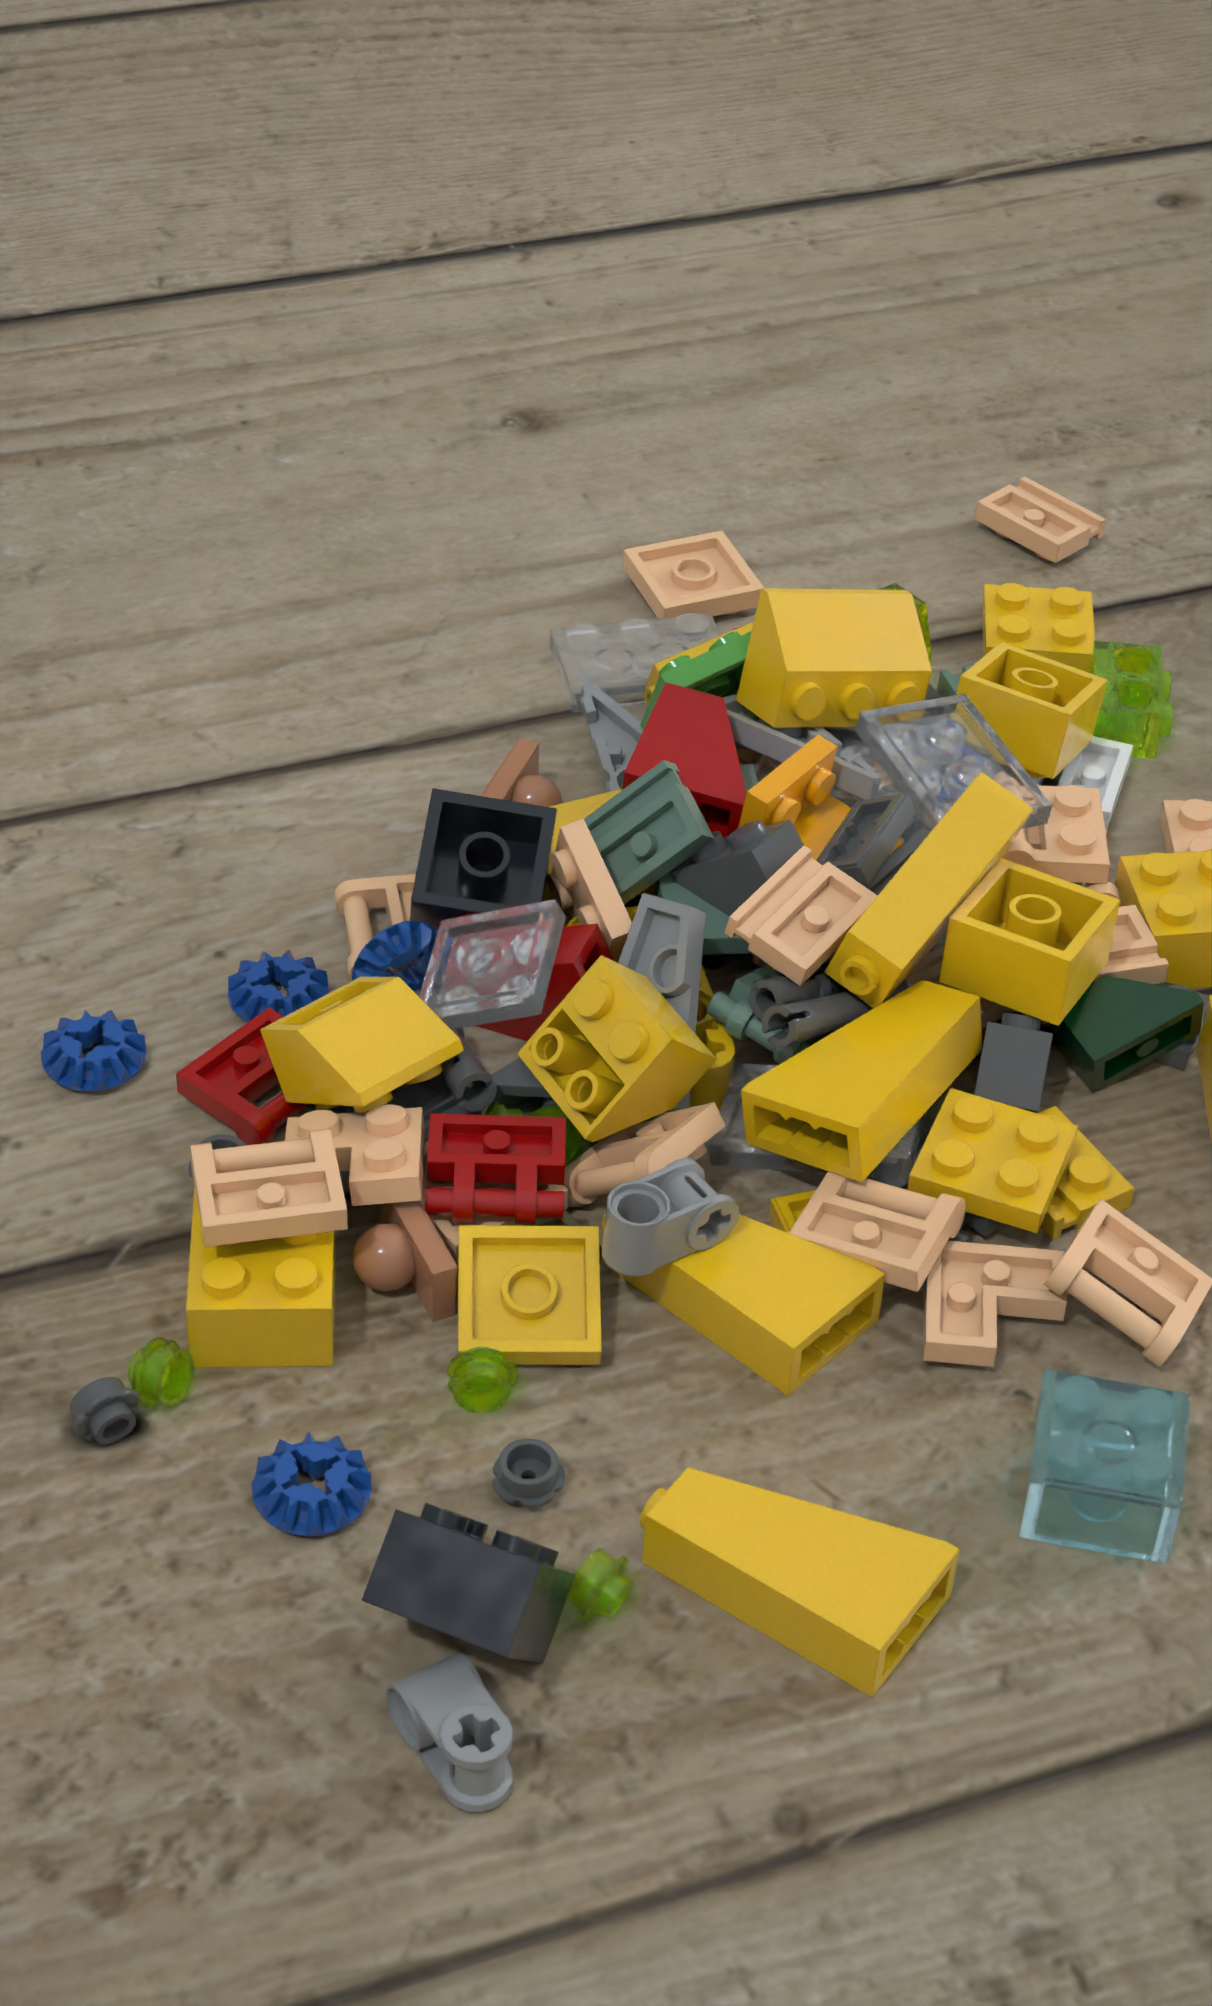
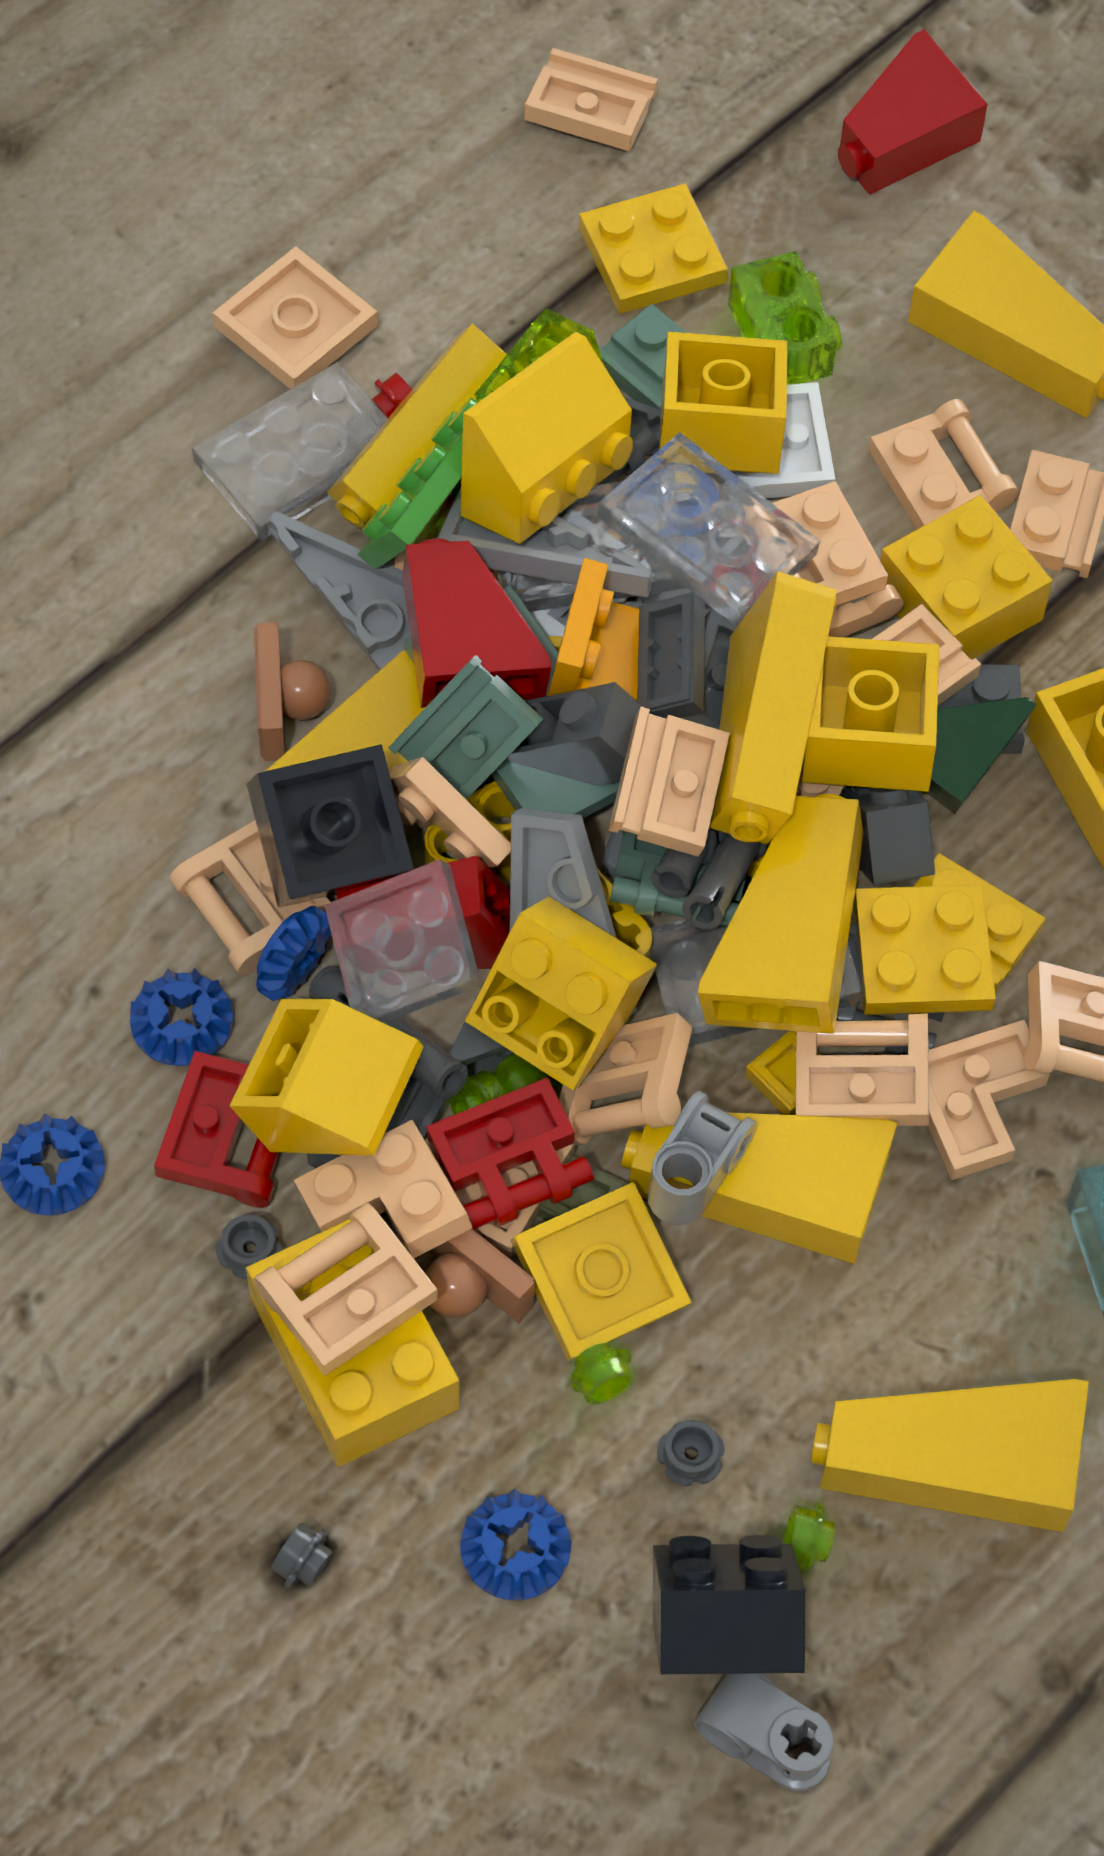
camera: 25 degrees left, 20 degrees up
clear neon green plate [128,1337,194,1408] -> none

